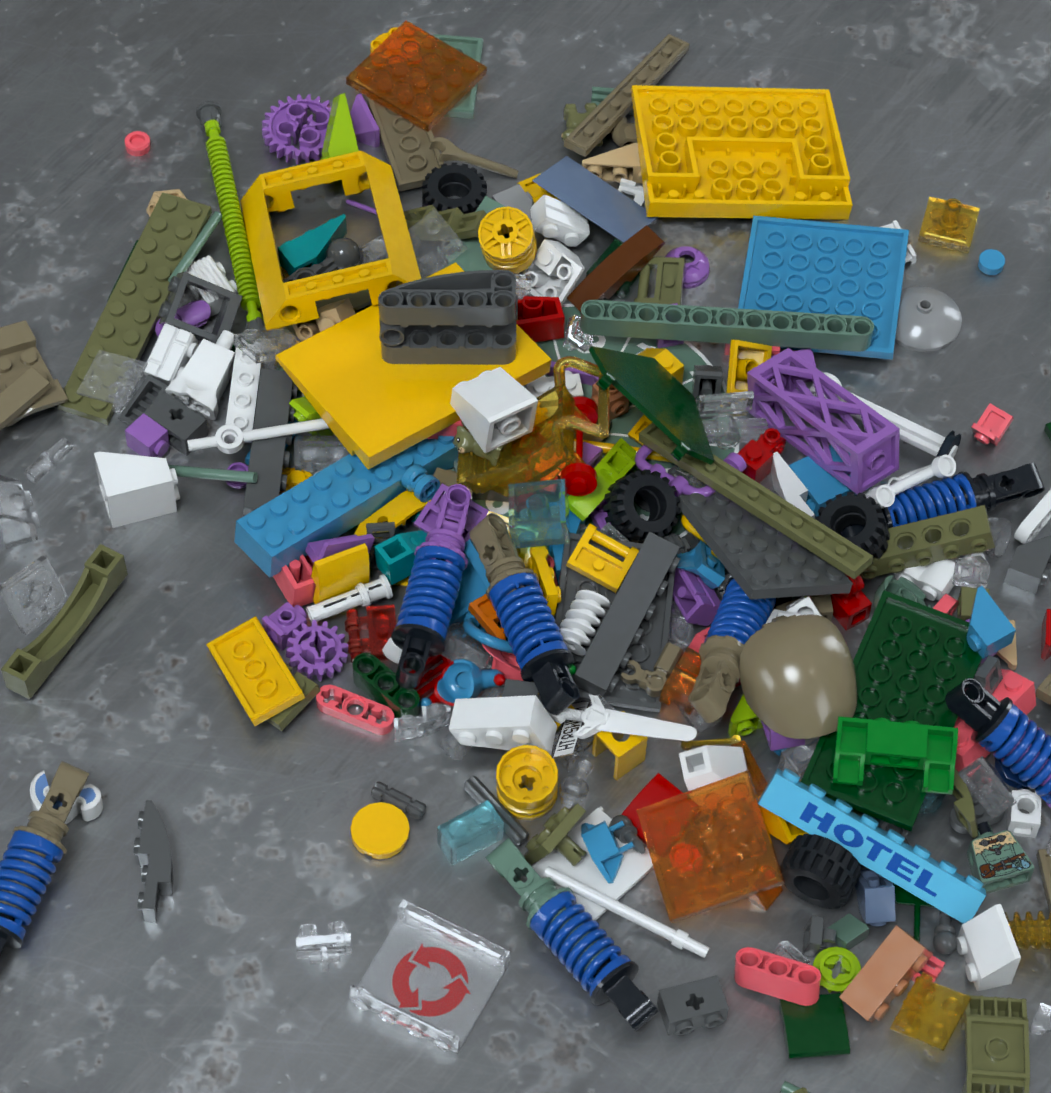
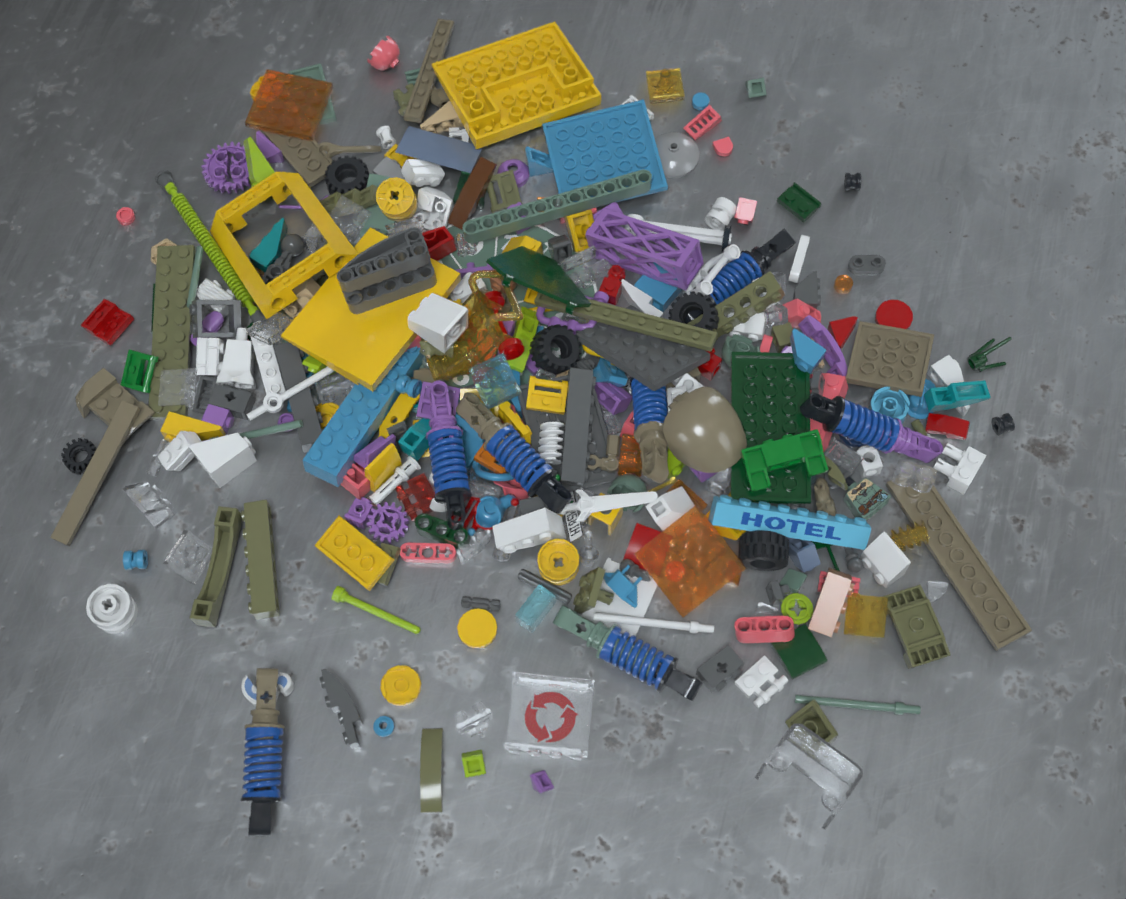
camera: 15 degrees left, 10 degrees up
none -> red slope [81,298,134,346]
none -> green plate [120,349,159,393]
none -> white brick [158,431,202,471]
none -> yellow slope [160,411,226,442]
none -> olive brick [241,500,280,620]
none -> lime piece [331,586,421,634]
none -> coral cylinder [367,36,400,71]
none -> dark azure plate [373,716,394,737]
none -> white bush [376,126,396,149]
none -> yellow tile [380,665,421,706]
none -> olive slope [420,728,443,813]
none -> lime slope [462,750,486,778]
none -> dark azure slope [525,146,553,177]
none -> medium lavender slope [530,770,554,794]
none -> sand green cylinder [607,474,647,512]
none -> coral slope [683,105,722,140]
none -> white wheel [705,197,737,231]
none -> coral tile [712,136,733,157]
none -> white plate [734,655,788,708]
none -> coral slope [780,298,821,329]
none -> medium lavender slope [798,315,848,377]
none -> dark tan animal [814,477,837,516]

